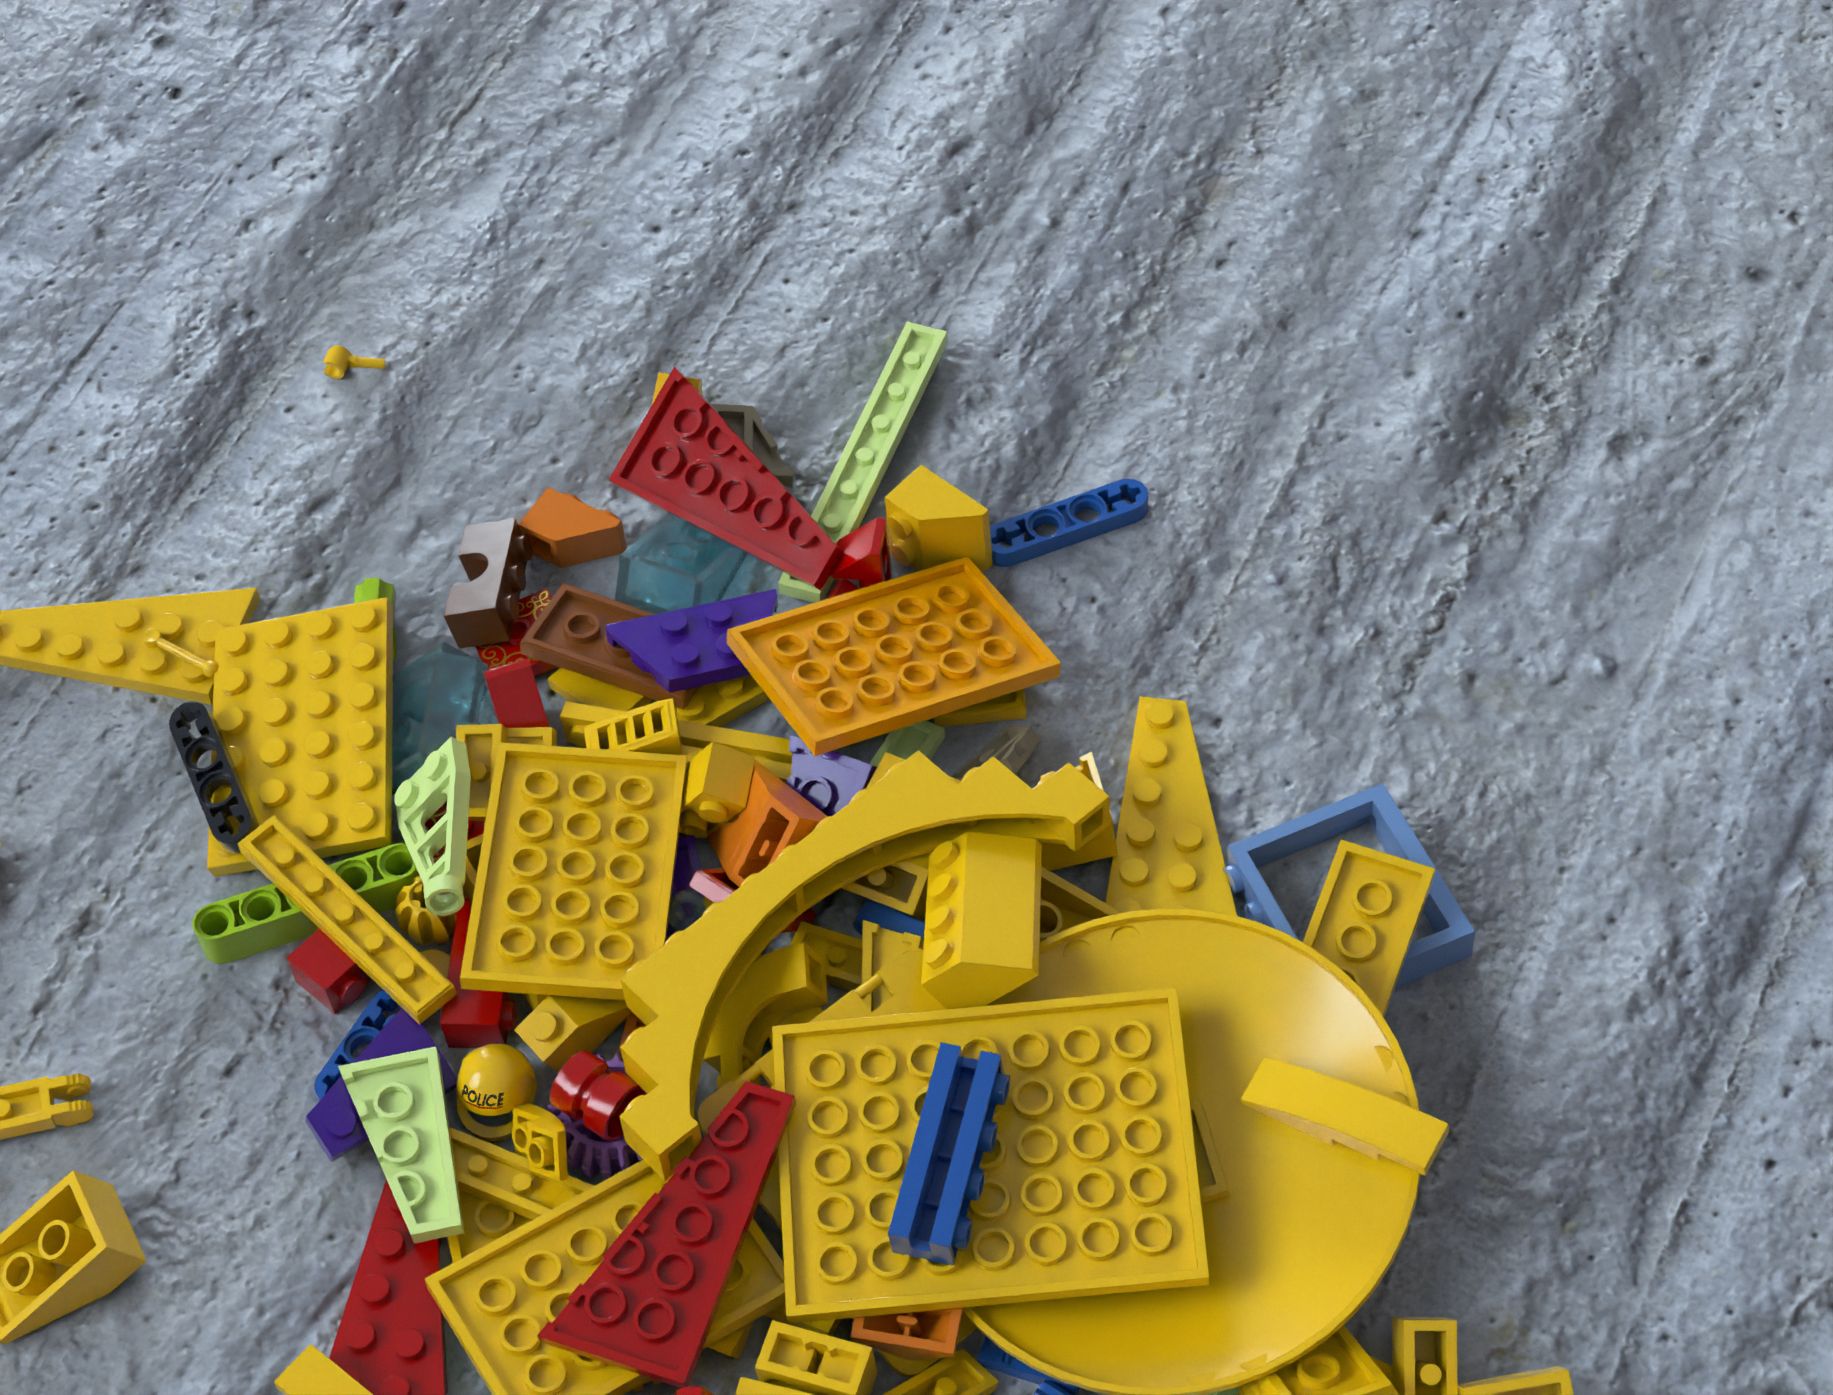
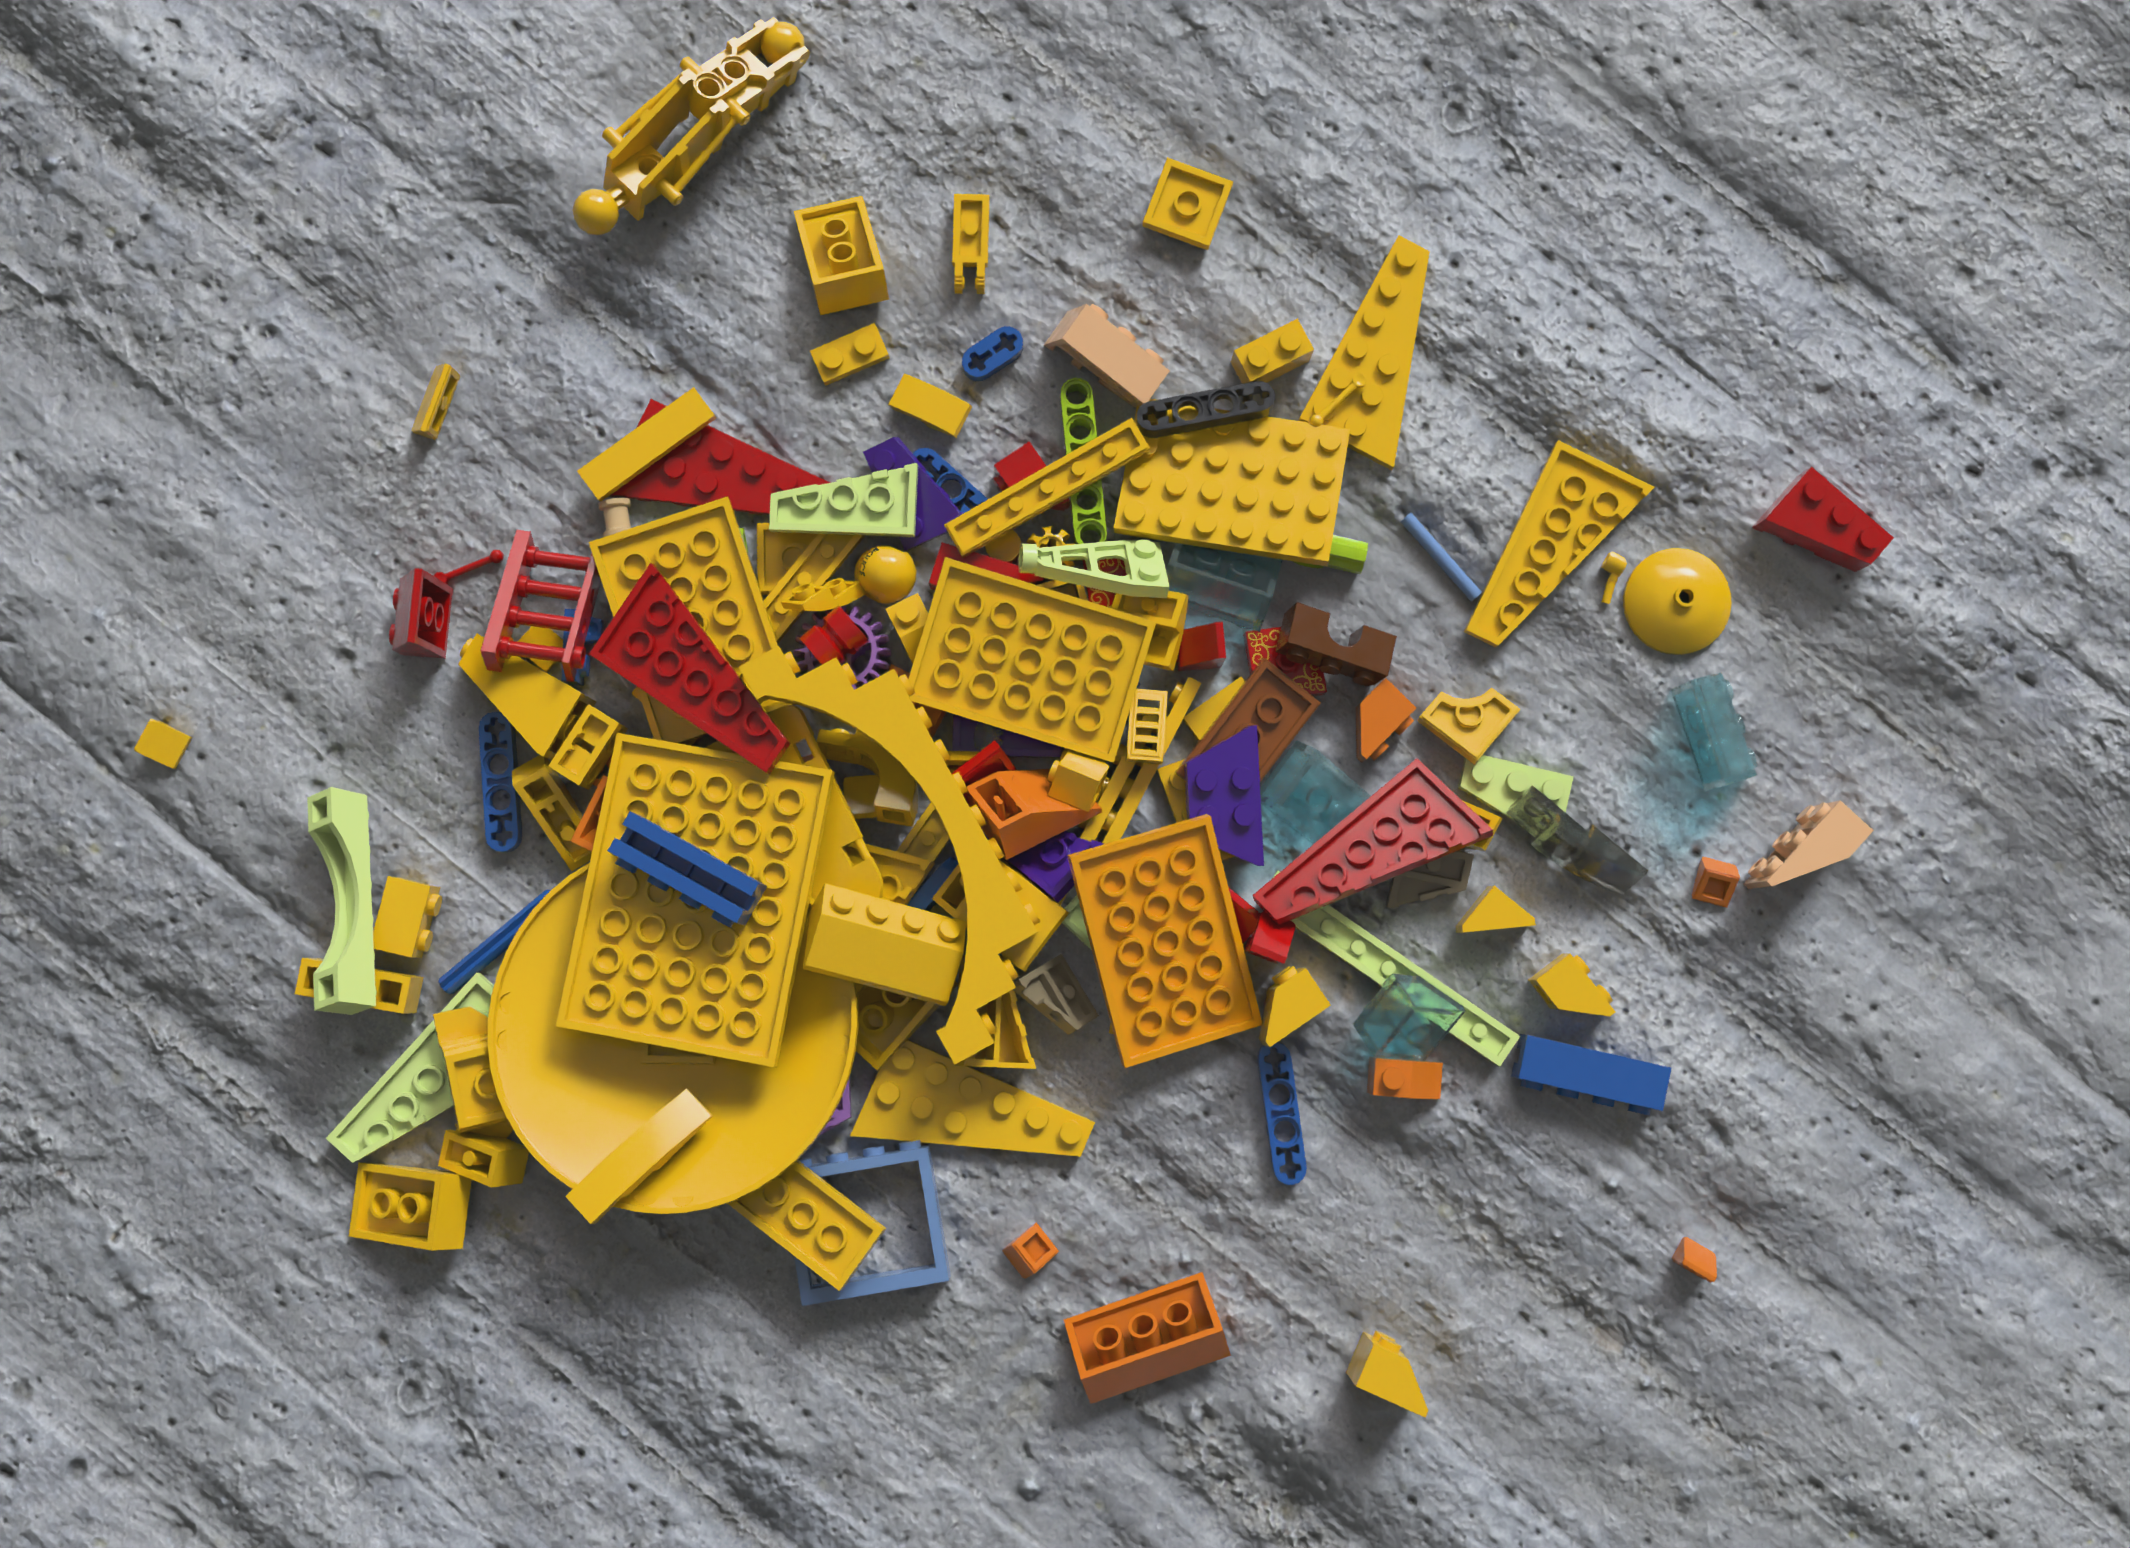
camera: 95 degrees right, 30 degrees up
none -> yellow plate [810,323,890,386]
none -> yellow slope [888,373,972,438]
none -> blue beam [962,326,1023,382]
none -> orange slope [1002,1222,1059,1279]
none -> light nougat wedge [1044,304,1170,408]
none -> orange slope [1064,1272,1231,1404]
none -> yellow brick [1231,318,1314,384]
none -> yellow slope [1346,1330,1428,1418]
none -> clear light blue slope [1353,973,1466,1061]
none -> orange slope [1367,1056,1443,1099]
none -> medium blue bar [1401,513,1482,602]
none -> yellow tile [1418,688,1520,765]
none -> yellow slope [1455,885,1536,933]
none -> yellowish green wing [1458,755,1574,847]
none -> yellow wing [1464,440,1655,648]
none -> clear smoke slope [1506,785,1648,894]
none -> blue brick [1511,1034,1672,1116]
none -> yellow slope [1528,953,1615,1017]
none -> yellow dish [1623,548,1732,655]
none -> clear light blue slope [1670,672,1757,791]
none -> orange slope [1671,1237,1717,1283]
none -> orange slope [1692,857,1740,908]
none -> light nougat slope [1744,800,1874,889]
none -> red wedge [1752,467,1894,572]

